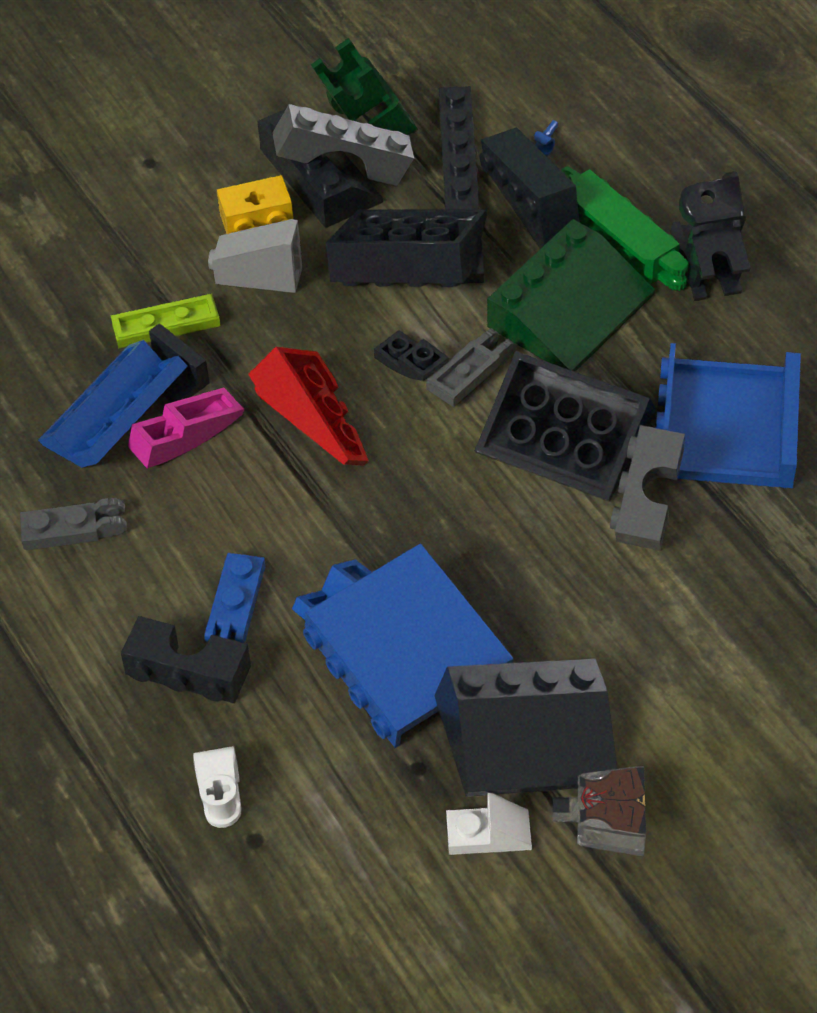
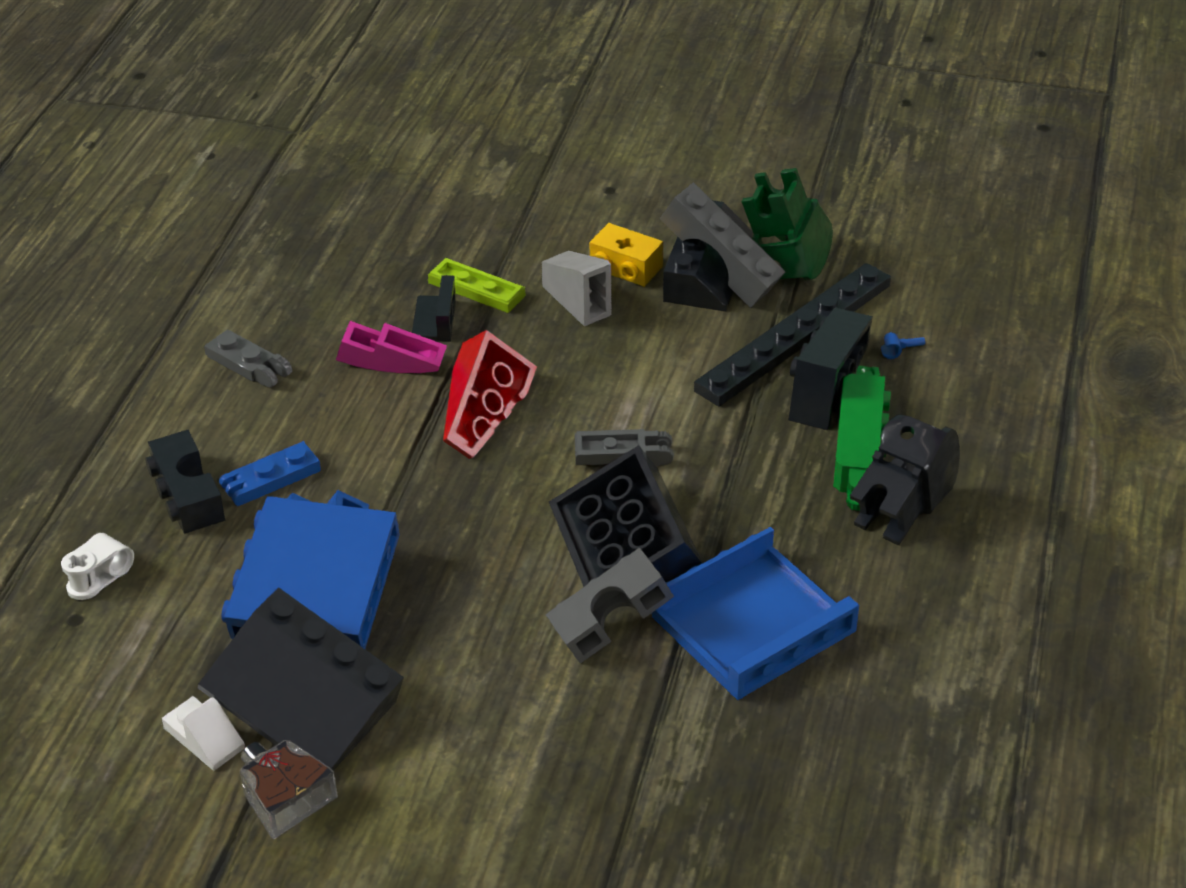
camera: 45 degrees right, 10 degrees down
blue slope [38,340,187,468] -> none
black slope [326,209,487,287] -> none
black slope [374,330,449,381] -> none
dark green slope [487,219,655,372] -> none

